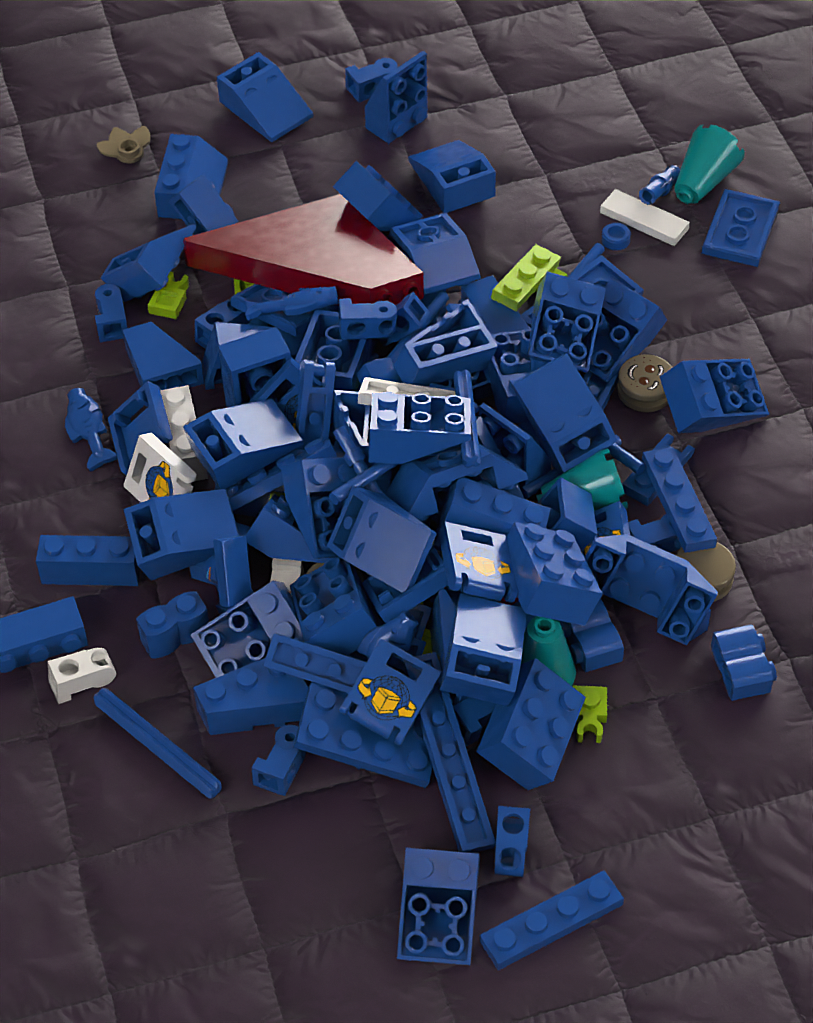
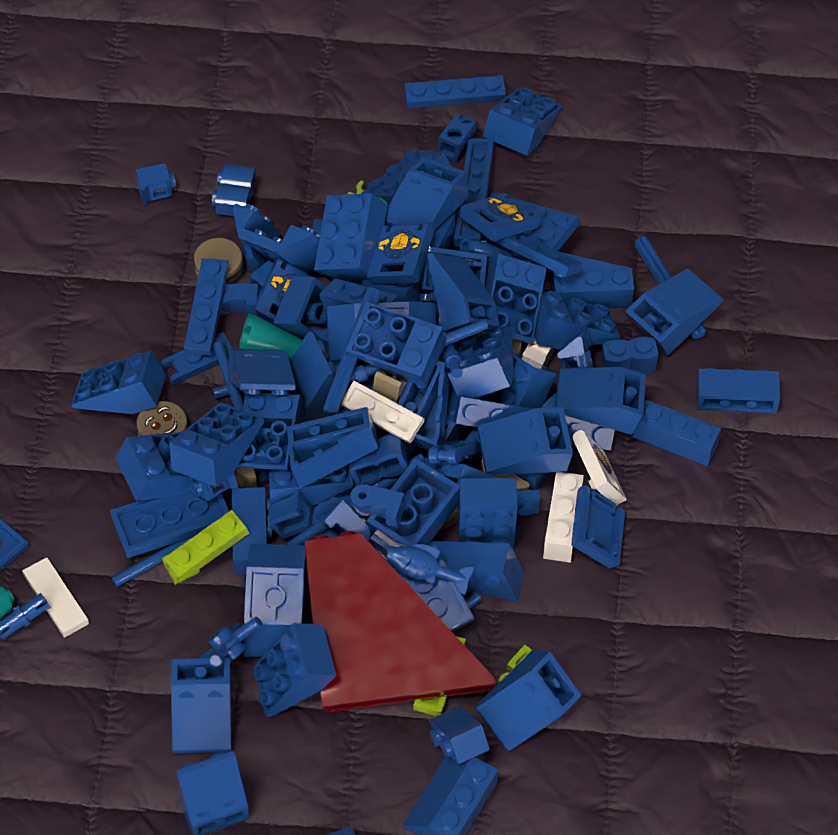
camera: 160 degrees left, 5 degrees up
white leg [48,648,117,704] -> none
blue animal [65,388,117,472] -> none
blue leg [95,284,128,342] -> none
blue slope [122,322,204,390] -> none
blue leg [195,299,250,349] -> none
blue leg [251,724,306,796] -> none
blue tile [601,223,631,250] -> none
none -> blue bar [197,617,263,666]
none -> blue slope [625,269,724,356]

